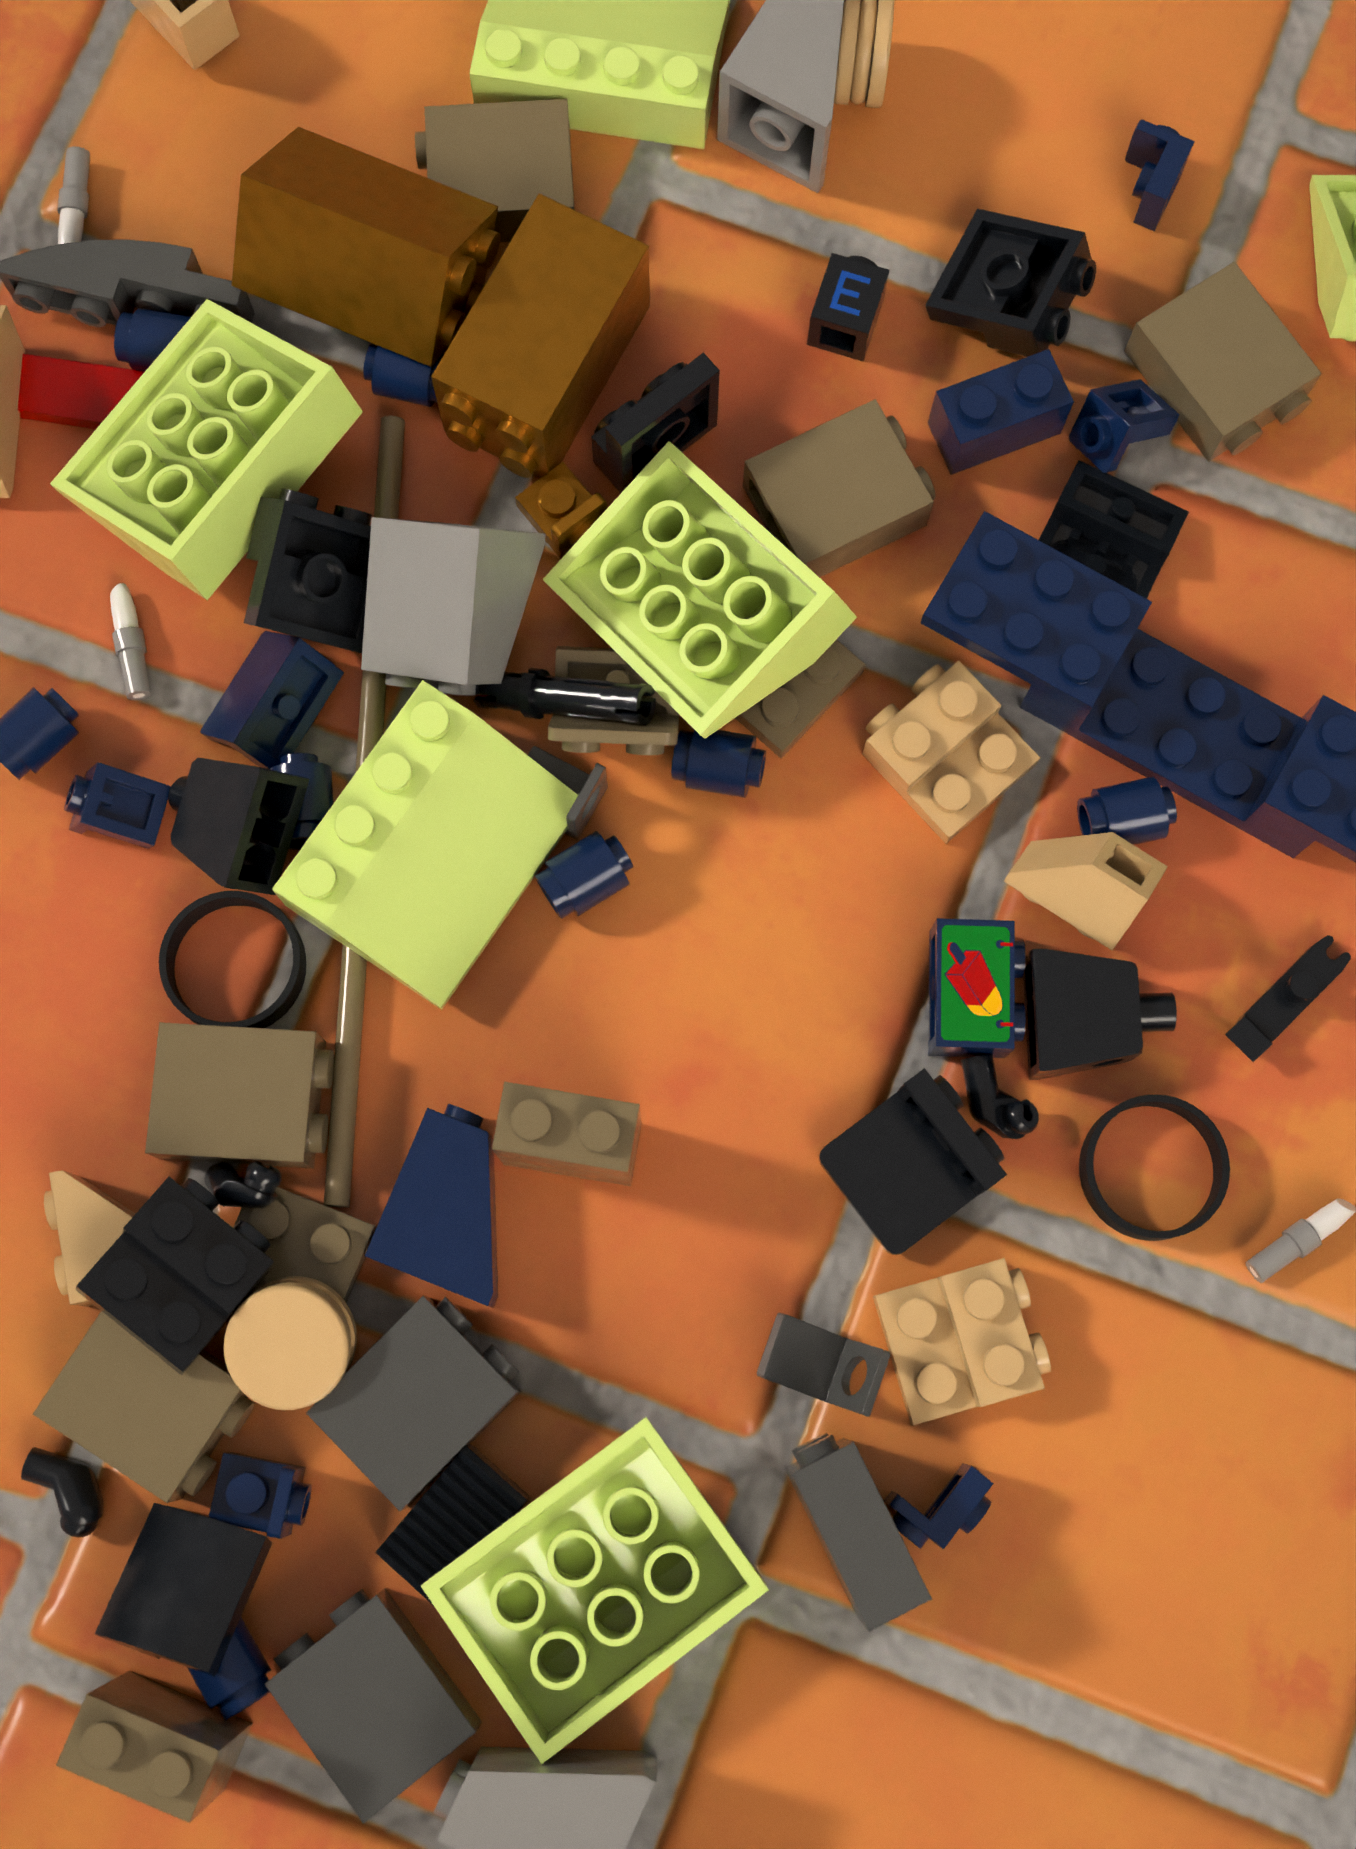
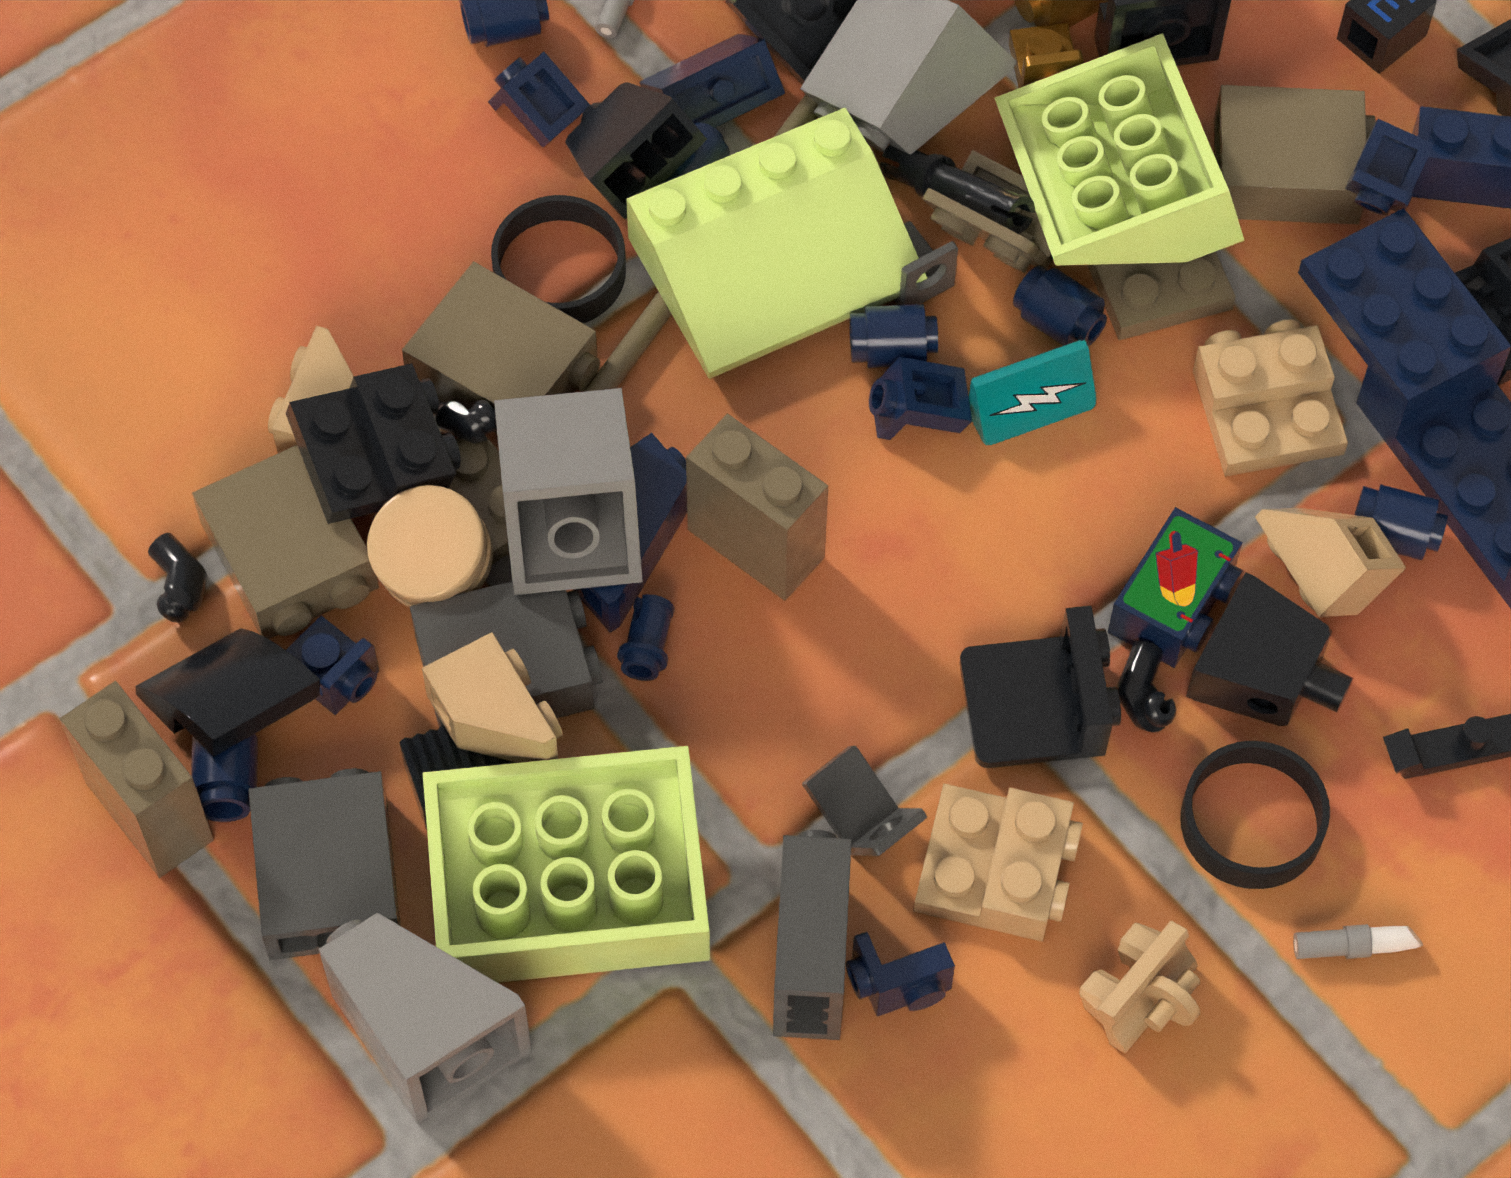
camera: 30 degrees right, 15 degrees down
none -> tan slope [422,632,563,763]
none -> light grey slope [494,388,643,595]
none -> dark blue pin [617,594,675,681]
none -> dark blue bracket [869,357,972,440]
none -> teal slope [969,340,1096,445]
none -> tan hips [1079,921,1200,1054]
none -> dark blue bracket [1345,119,1434,216]

